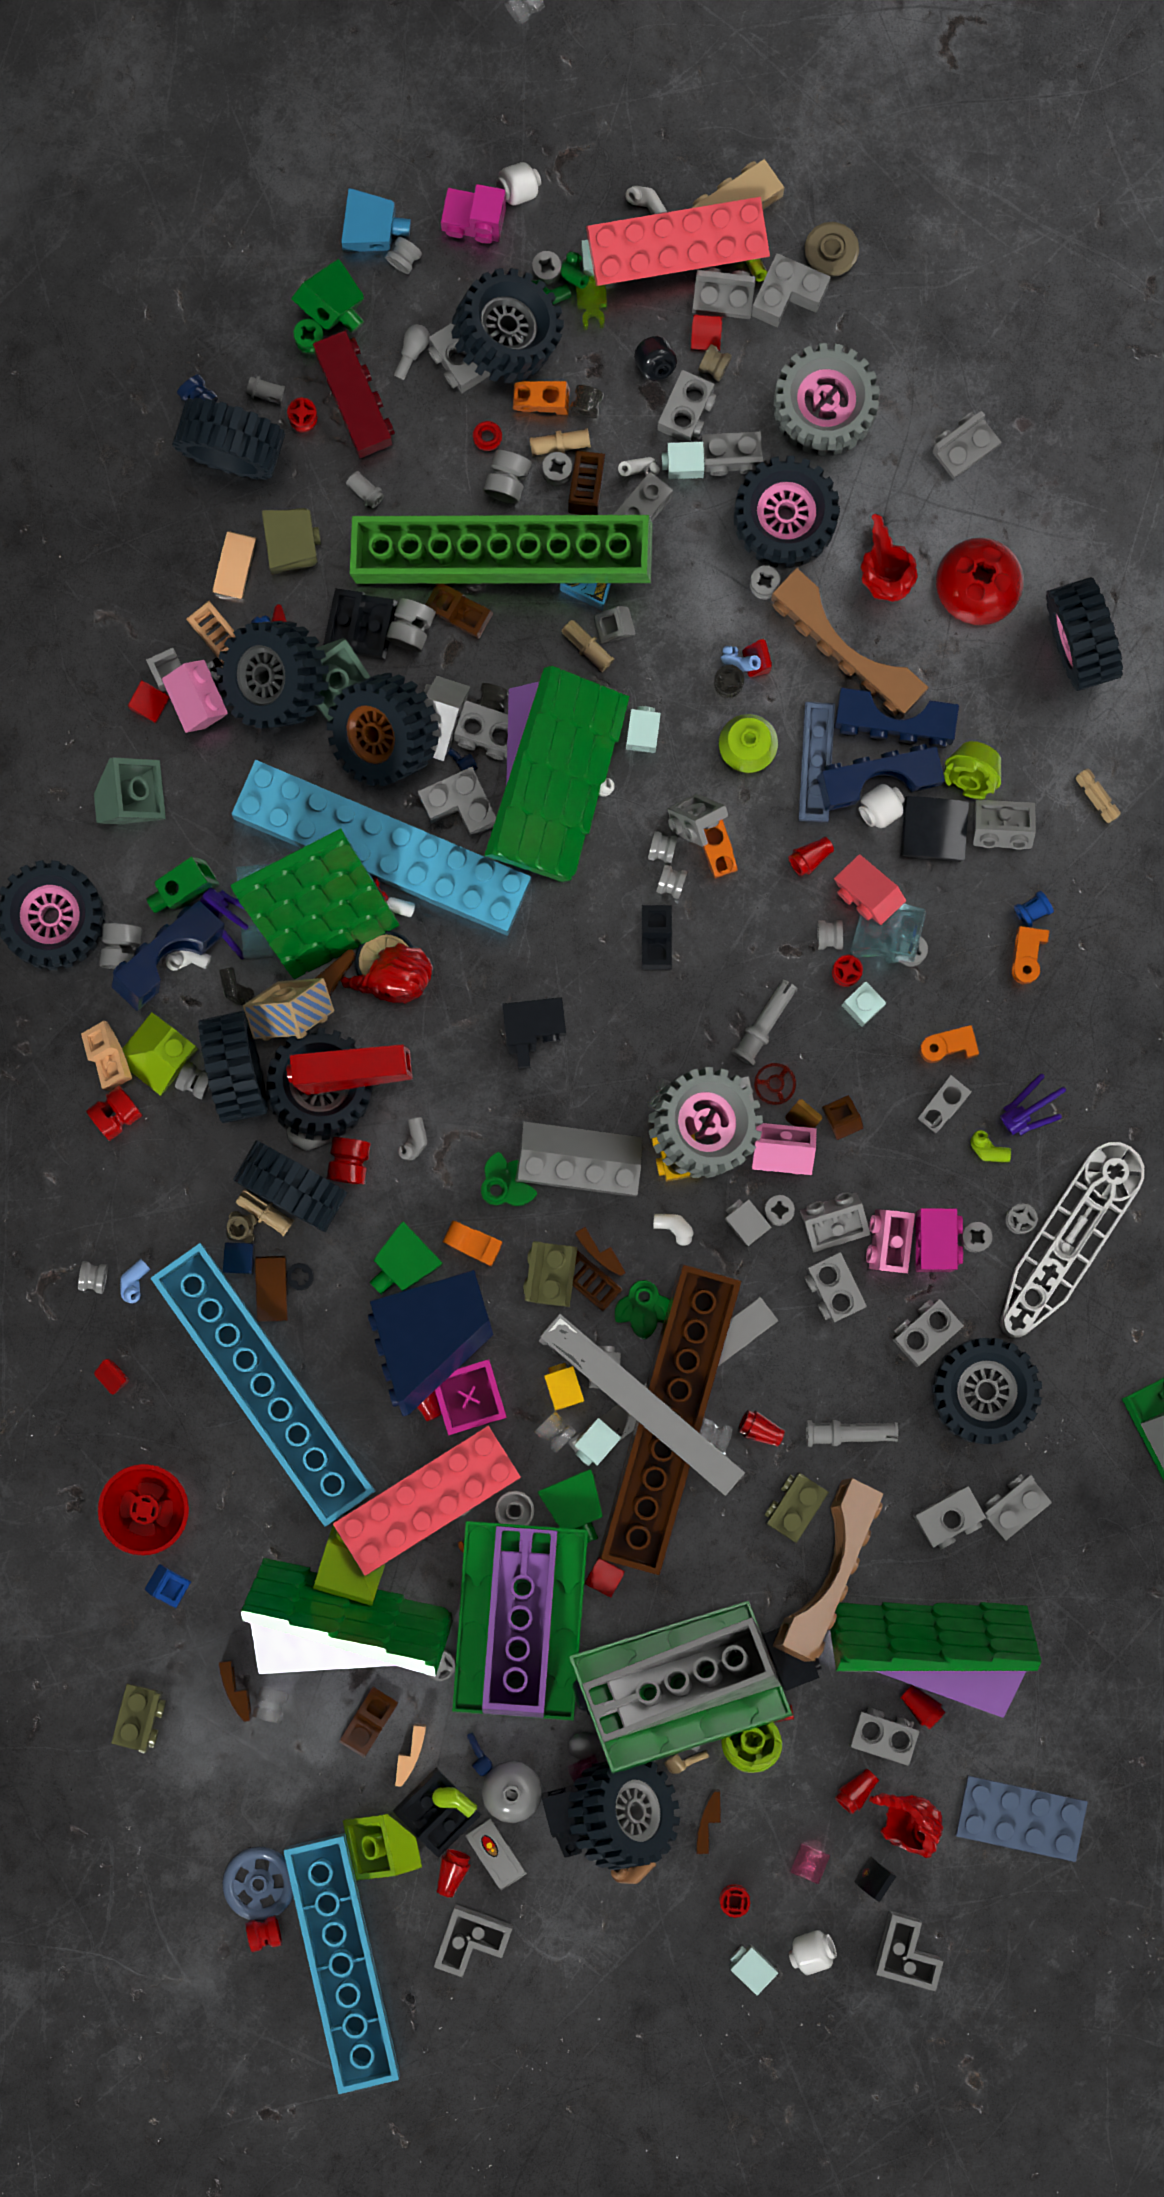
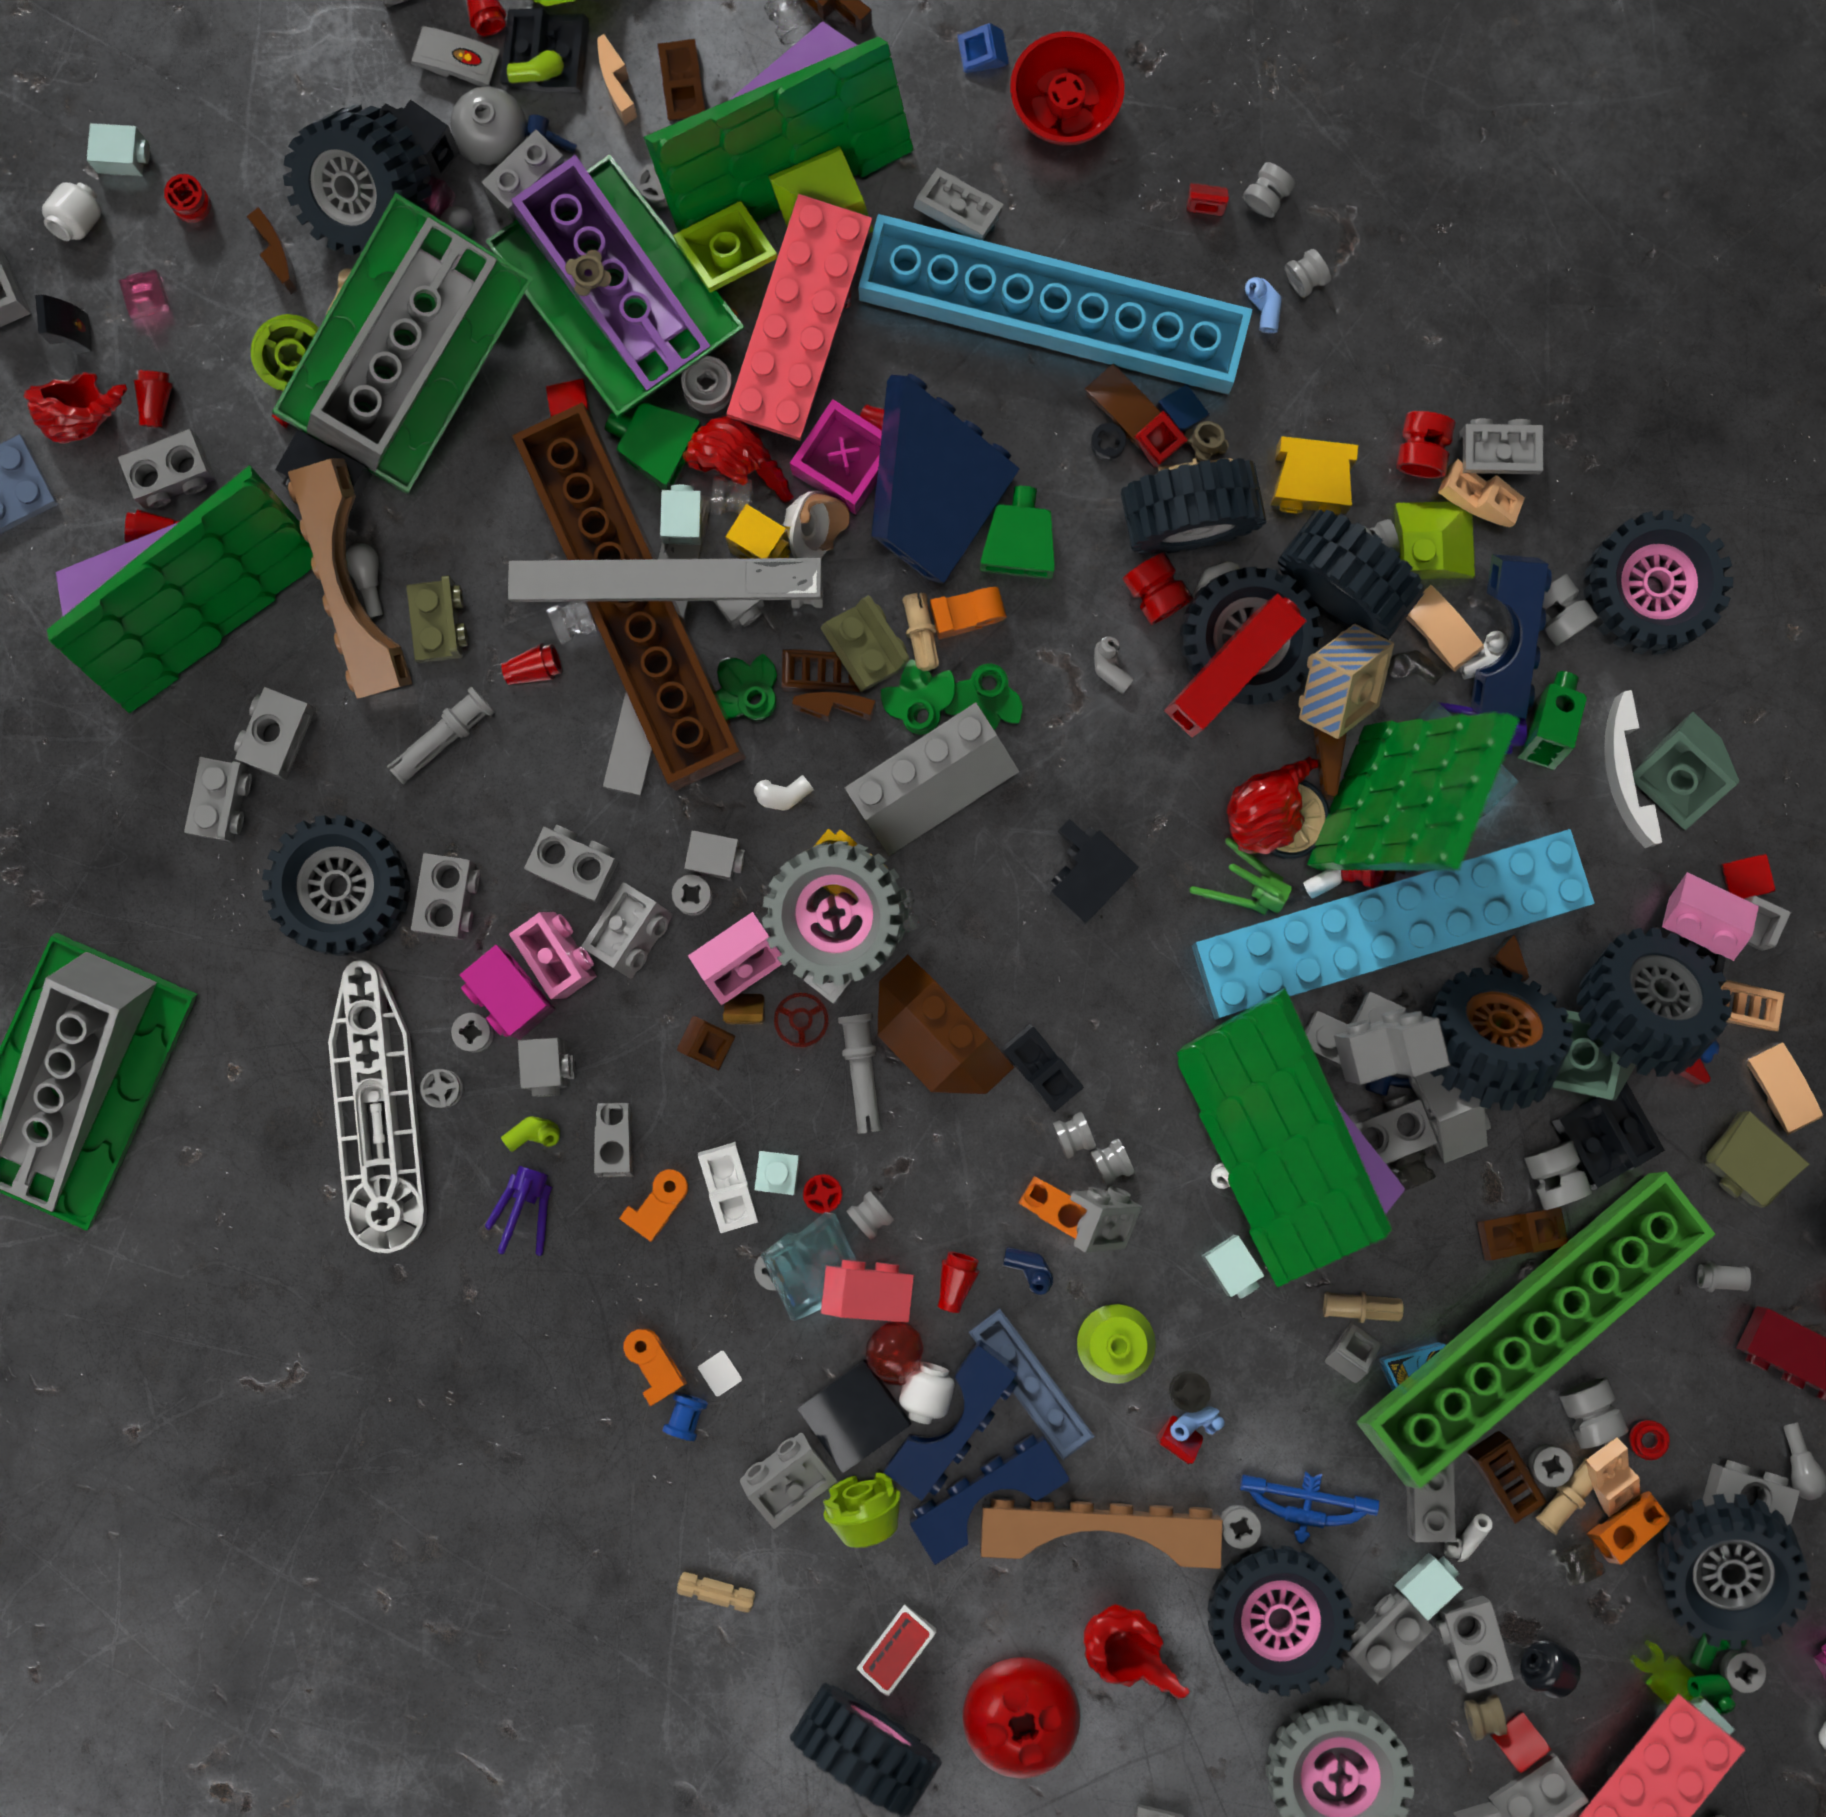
camera: 145 degrees right, 0 degrees up
none -> light grey piece [346,543,383,618]
none -> light grey brick [481,130,565,222]
none -> light grey brick [518,1038,576,1097]
none -> dark tan plate [565,250,611,296]
none -> lime slope [673,201,778,293]
none -> red hair [682,416,794,501]
none -> white slope [698,1142,758,1233]
none -> white sticker [698,1351,742,1397]
none -> white piece [783,490,850,558]
none -> red slope [856,1604,936,1697]
none -> clear red hair [865,1321,924,1386]
none -> reddish brown wedge [877,954,1015,1094]
none -> green plate [881,659,956,735]
none -> tan axle [902,593,939,671]
none -> light grey bracket [913,168,1004,240]
none -> dark blue arm [1003,1247,1053,1295]
none -> red slope [1134,411,1188,467]
none -> bright green plant [1189,837,1292,915]
none -> blue piece [1240,1470,1379,1544]
none -> light grey wheel [1243,163,1296,218]
none -> yellow hips [1270,436,1358,517]
none -> light grey brick [1334,1009,1450,1085]
none -> light nougat slope [1406,585,1484,672]
none -> light grey bracket [1459,418,1543,474]
none -> reddish brown slope [1488,934,1529,982]
none -> light nougat slope [1586,1437,1640,1517]
none -> white slope [1604,690,1662,848]

